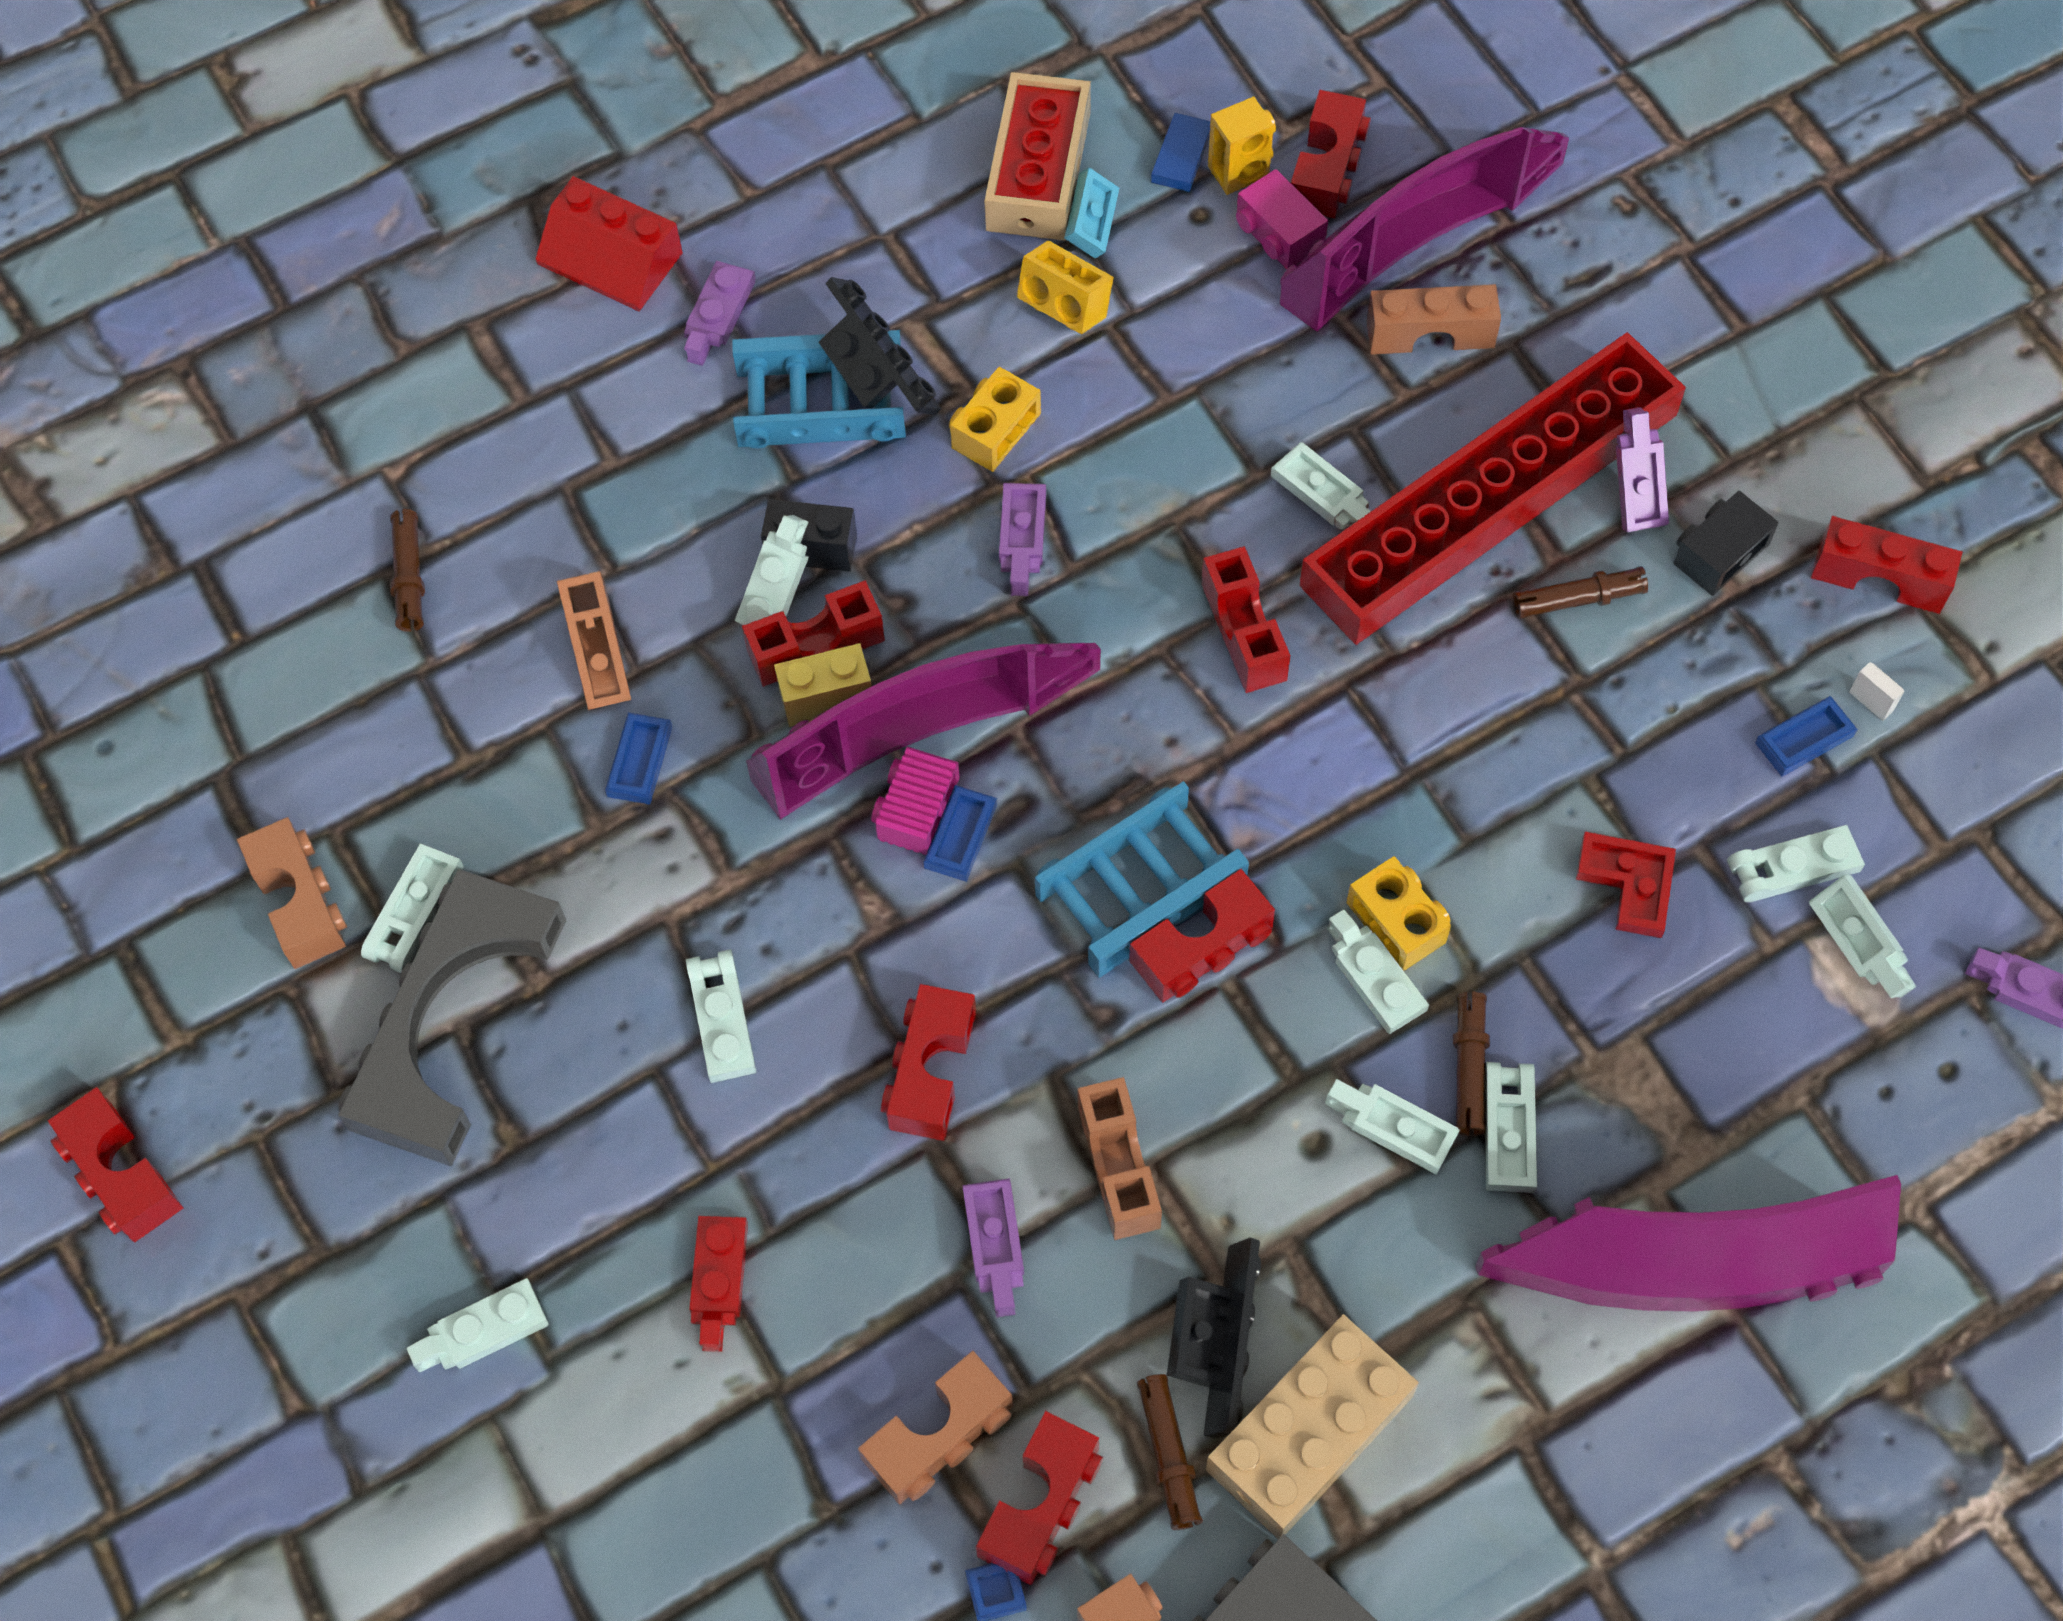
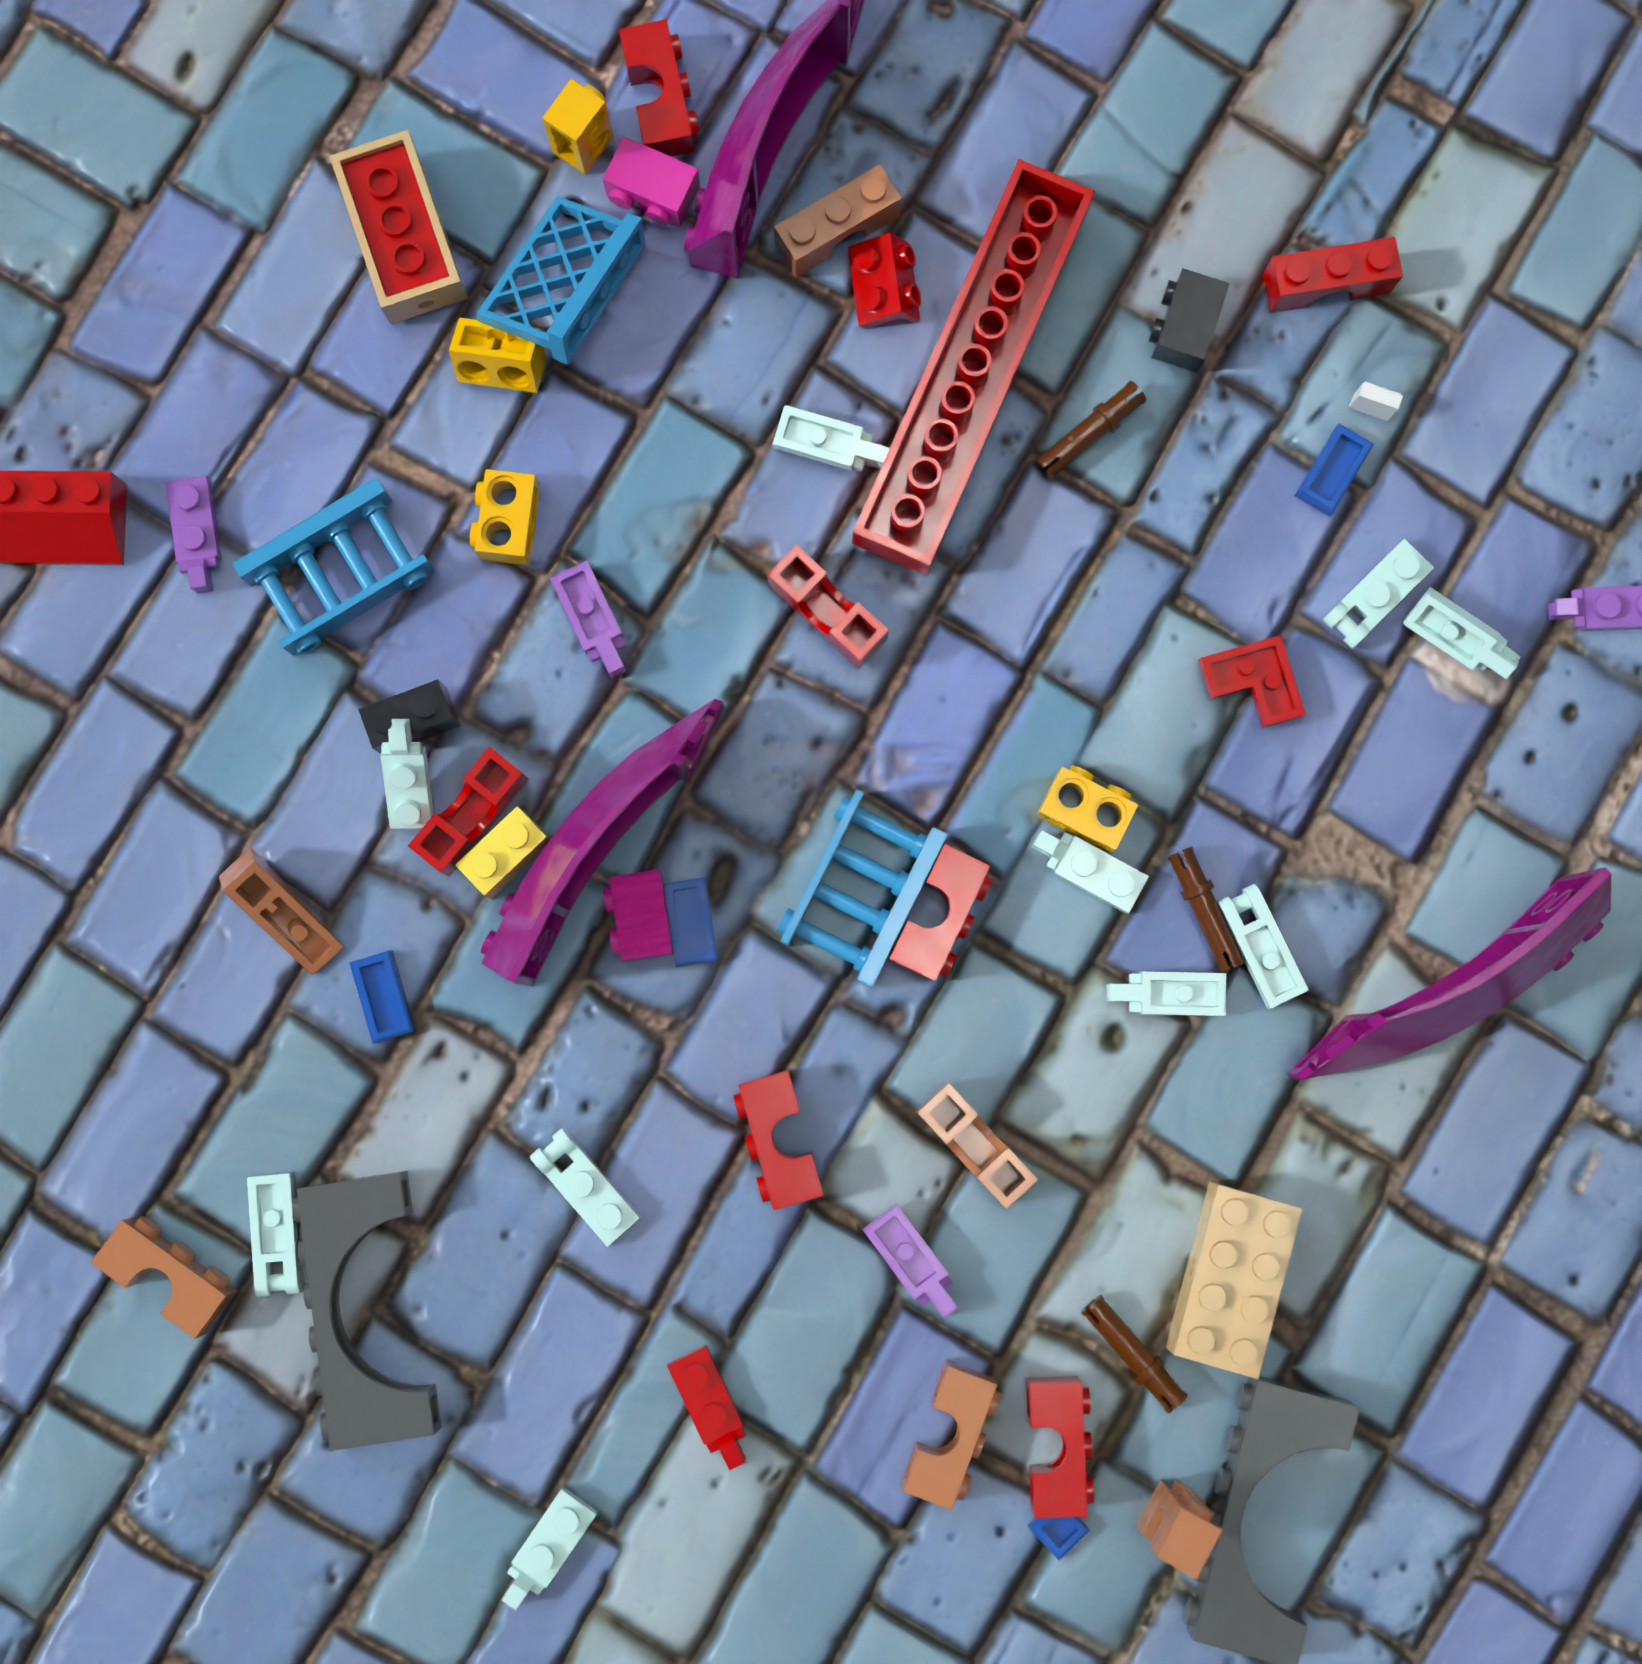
camera: 30 degrees left, 20 degrees up
red arch [47,1087,184,1243] -> none
reddish brown pin [390,509,425,632] -> none
black bracket [818,277,941,415] -> none
medium azure plate [1064,167,1119,258] -> none
blue tile [1151,113,1210,192] -> none
black bracket [1166,1237,1261,1438] -> none
hinge [1616,407,1669,532] -> none
none -> dark azure fence [476,196,646,365]
none -> red bracket [848,232,921,329]

